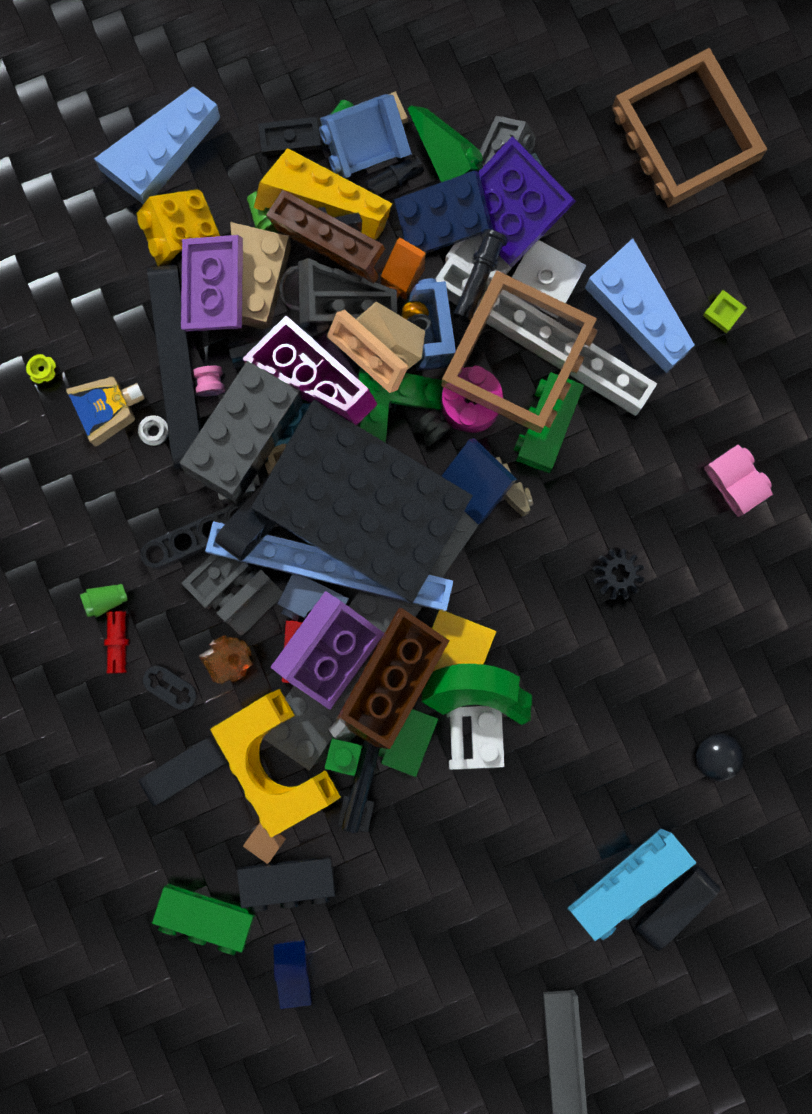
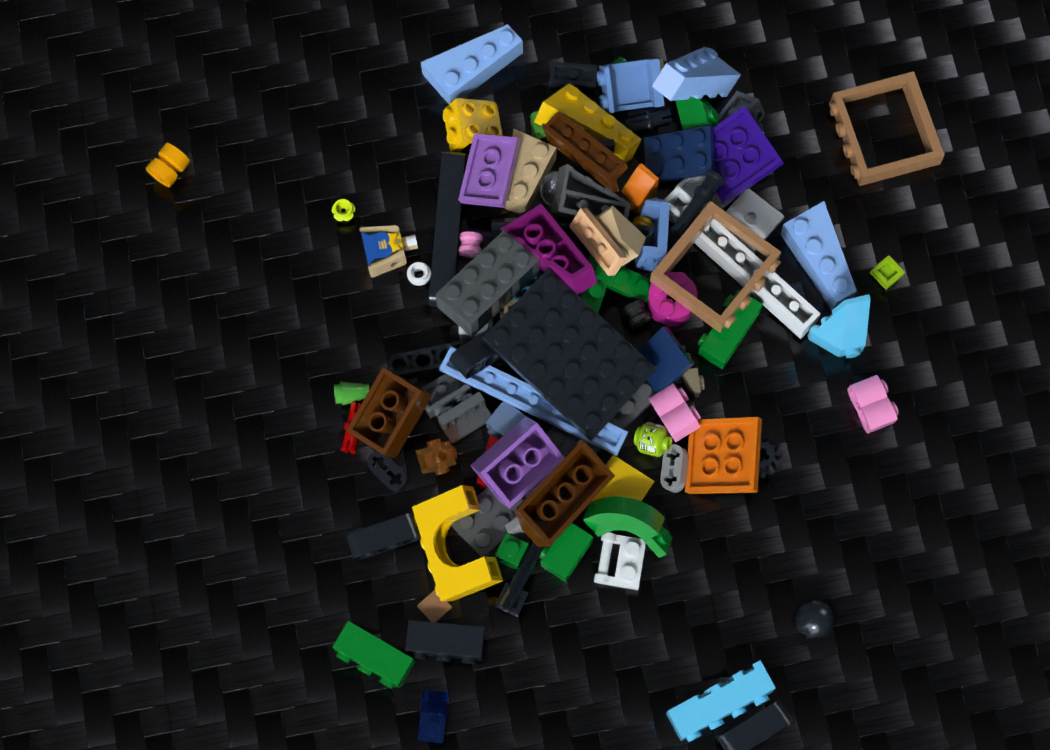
camera: 20 degrees right, 10 degrees down
none -> reddish brown slope [346,367,432,458]
none -> lime head [634,422,672,457]
none -> bright pink brick [649,383,701,442]
none -> light blue wedge [652,47,741,101]
none -> light grey beam [660,444,689,493]
none -> orange plate [685,417,762,494]
none -> medium azure wedge [808,295,870,358]

